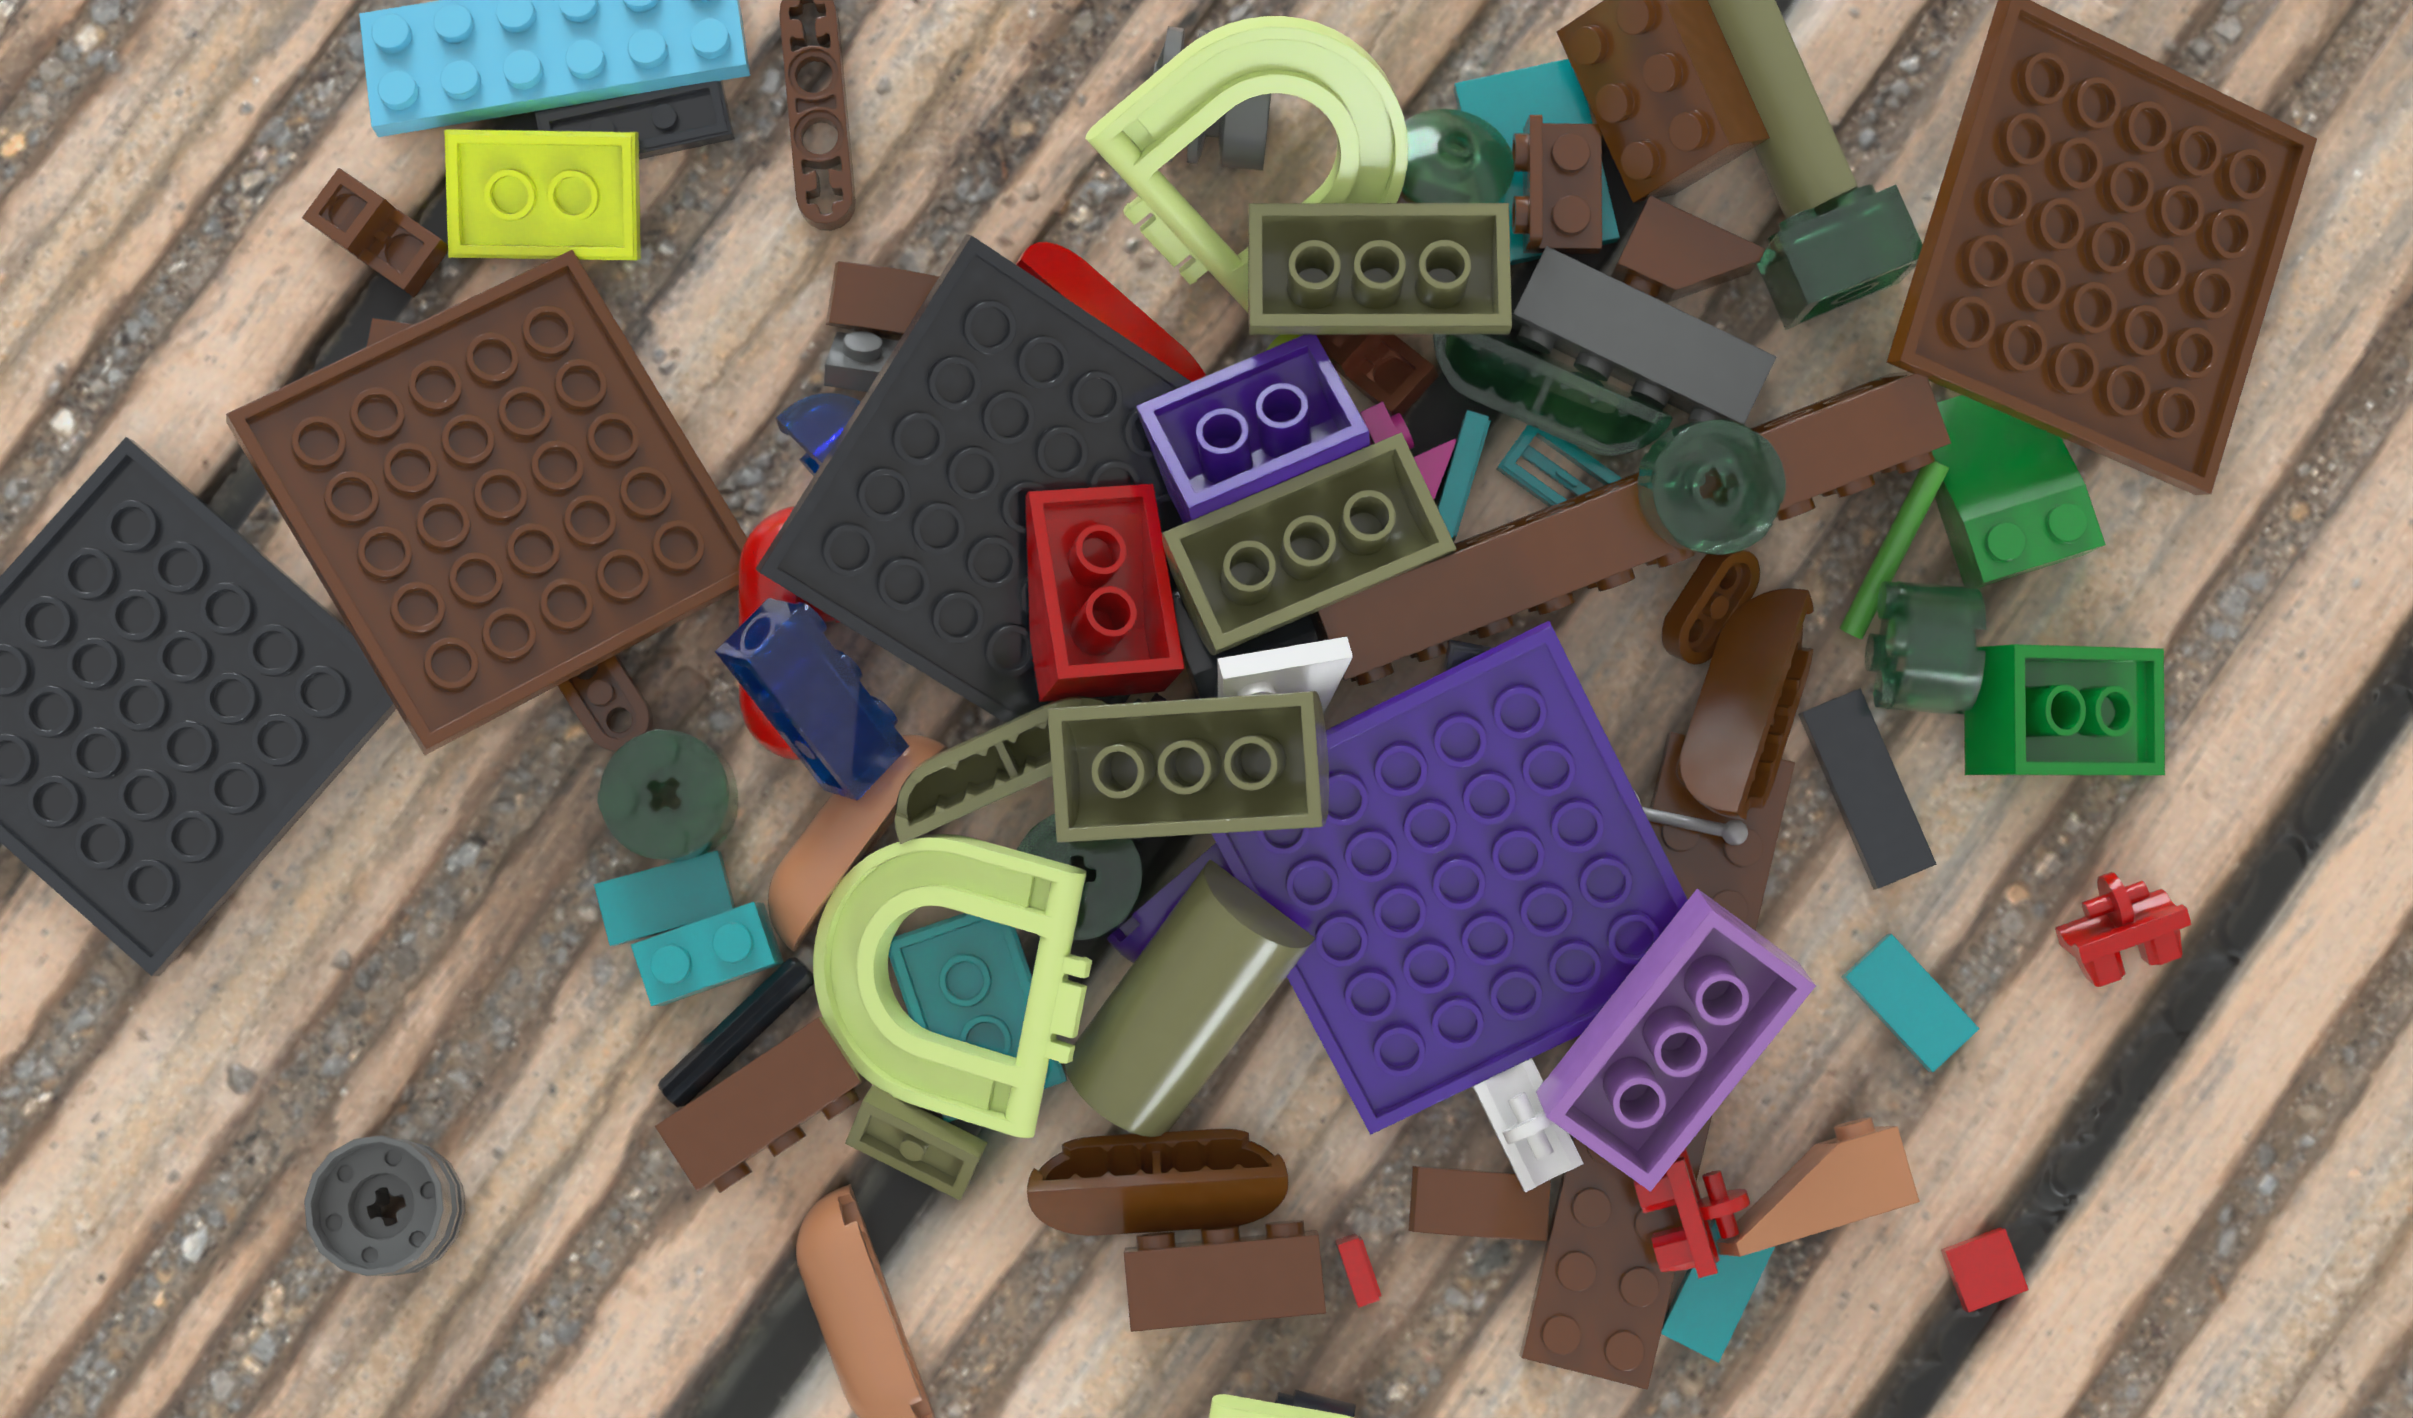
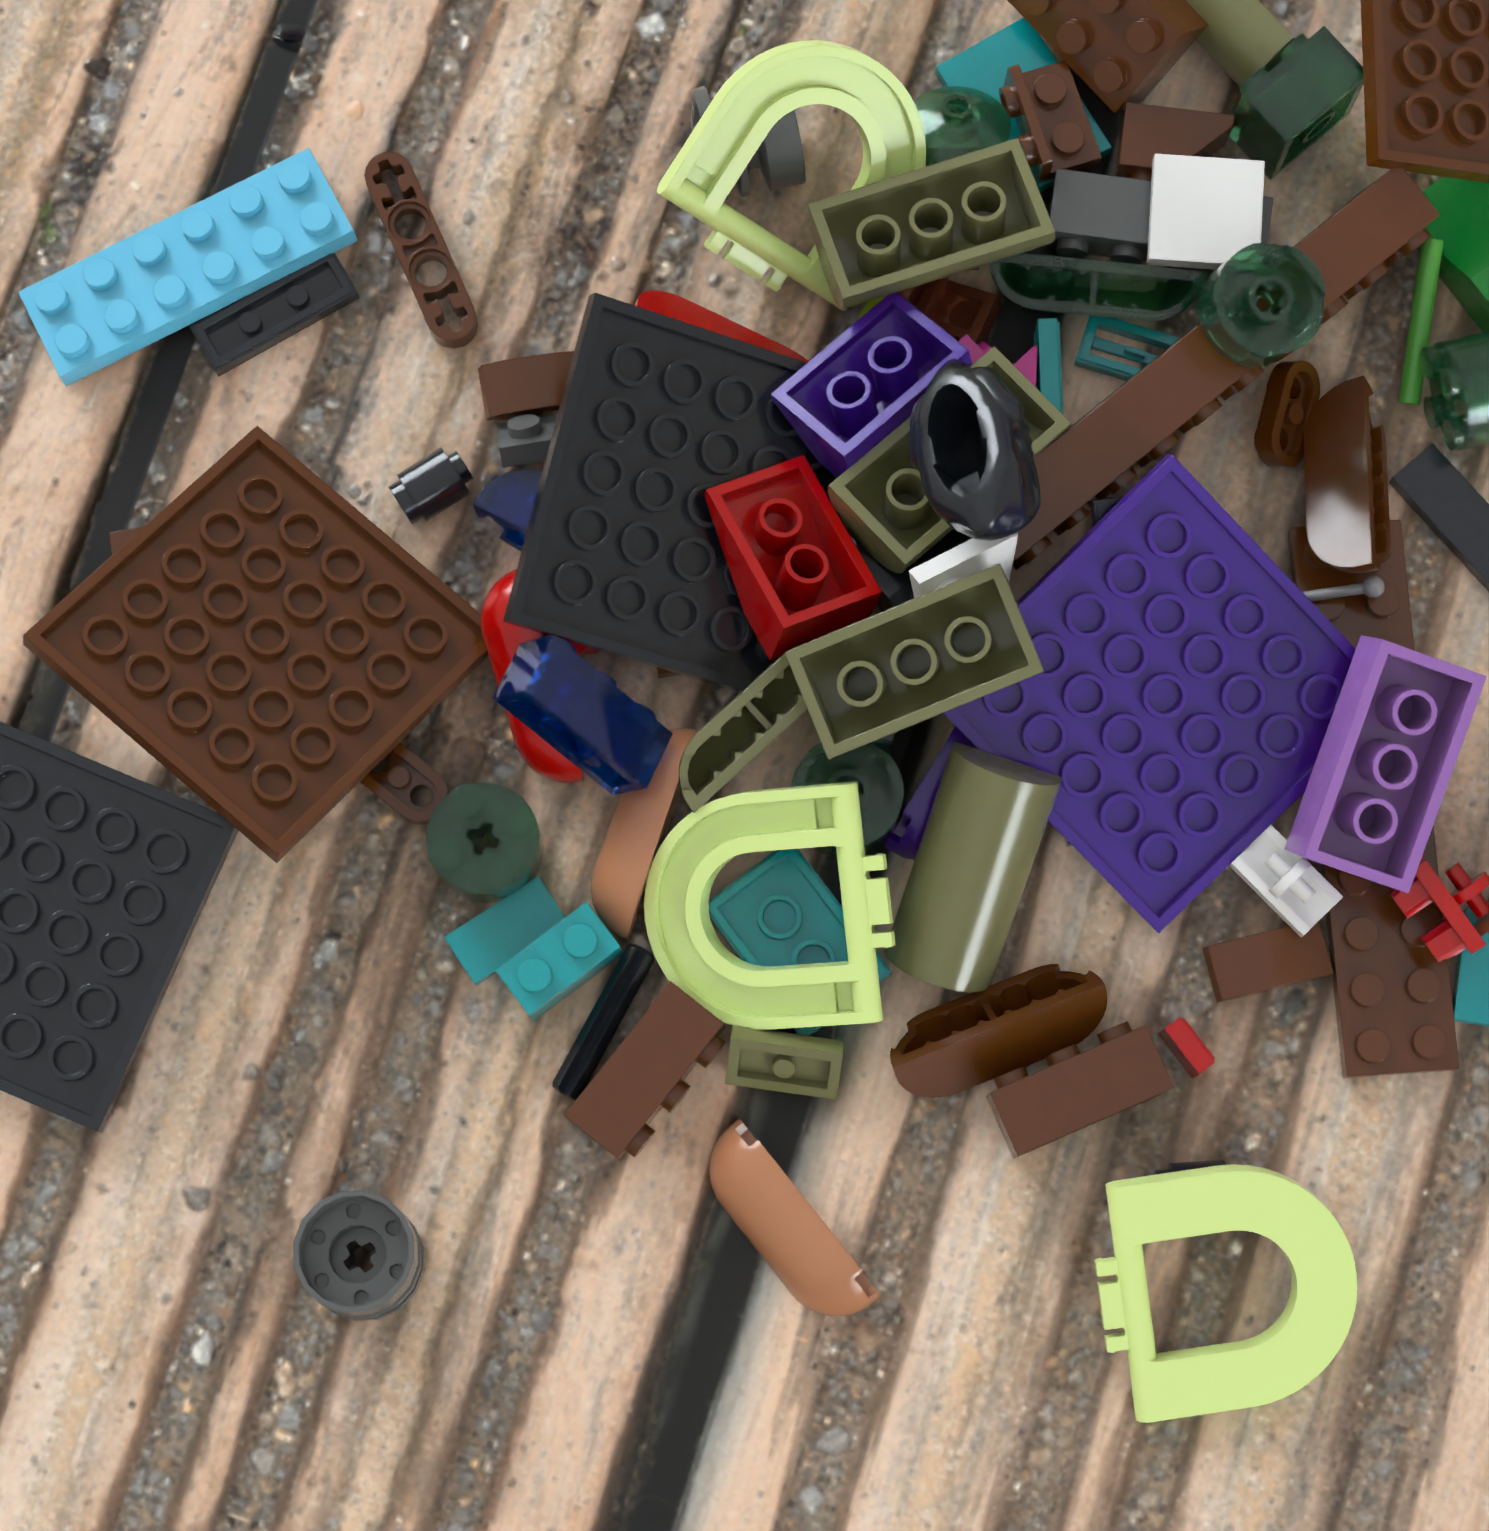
camera: 15 degrees left, 5 degrees down
reddish brown slope [302,168,448,298] -> none
neon yellow tile [444,129,641,260] -> none
none -> black brick [388,447,474,524]
none -> black piece [909,359,1041,541]
none -> white tile [1147,154,1265,272]

